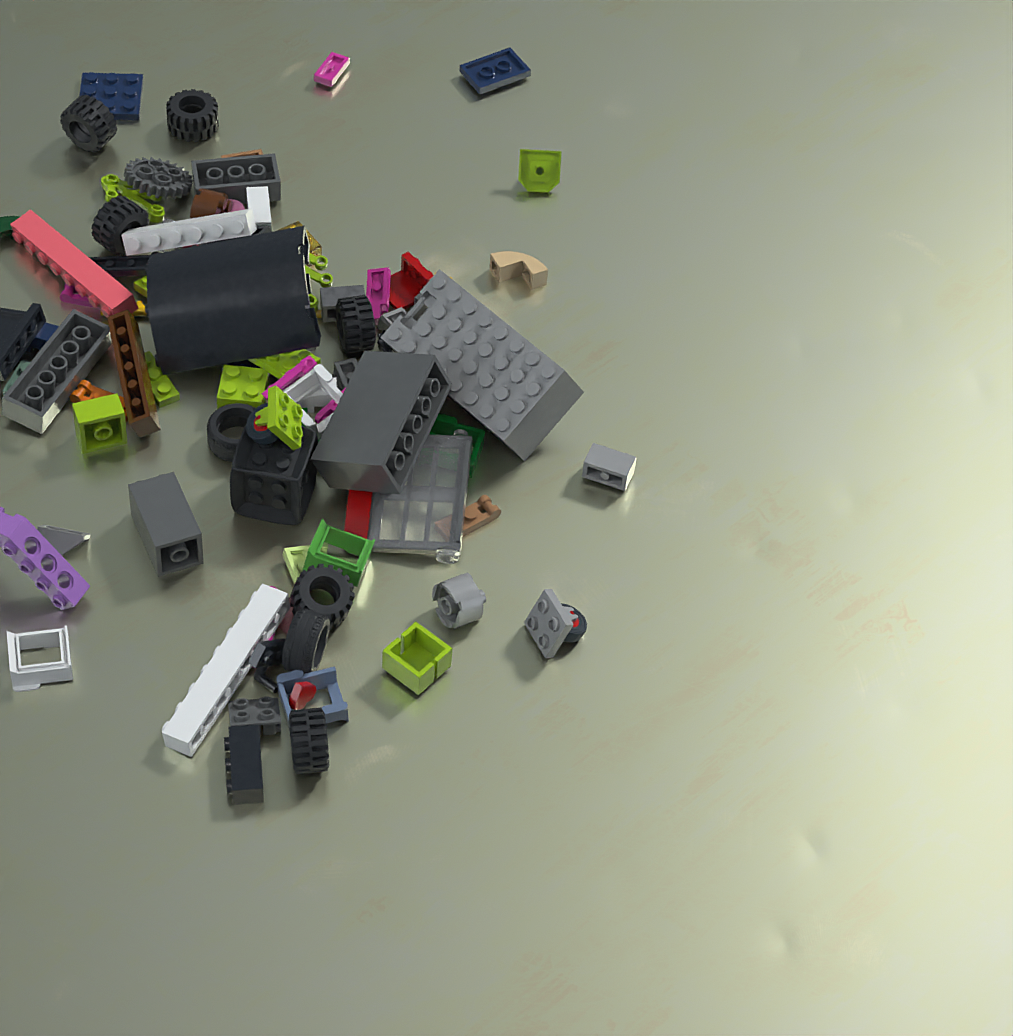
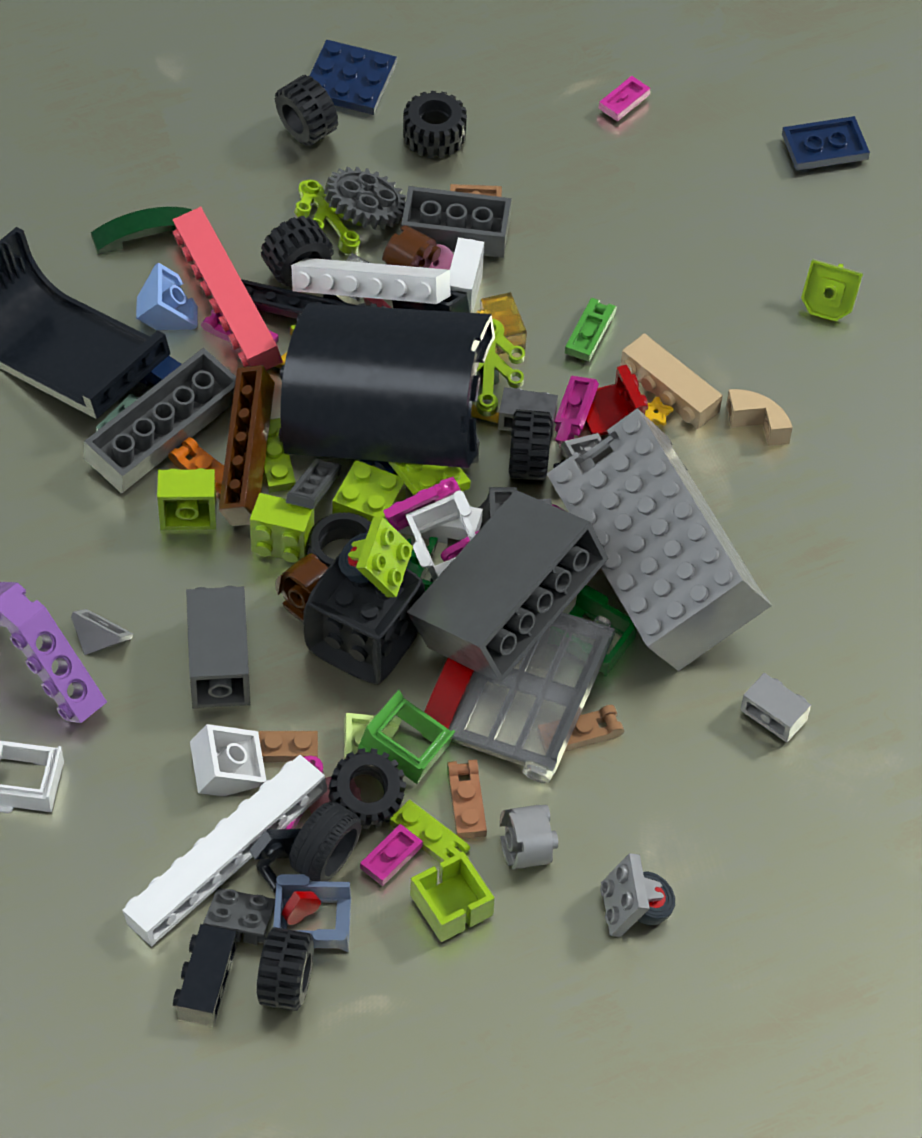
camera: 20 degrees right, 5 degrees up
none -> light blue slope [136,263,198,330]
none -> white slope [190,724,267,796]
none -> lime brick [250,493,314,563]
none -> medium nougat plate [259,731,318,762]
none -> reddish brown brick [275,553,328,621]
none -> dark grey tile [286,459,342,509]
none -> dark pink plate [360,824,423,887]
none -> lime hinge [390,799,470,863]
none -> nougat plate [447,759,487,839]
none -> bright green plate [565,298,617,362]
none -> tan brick [620,333,723,429]

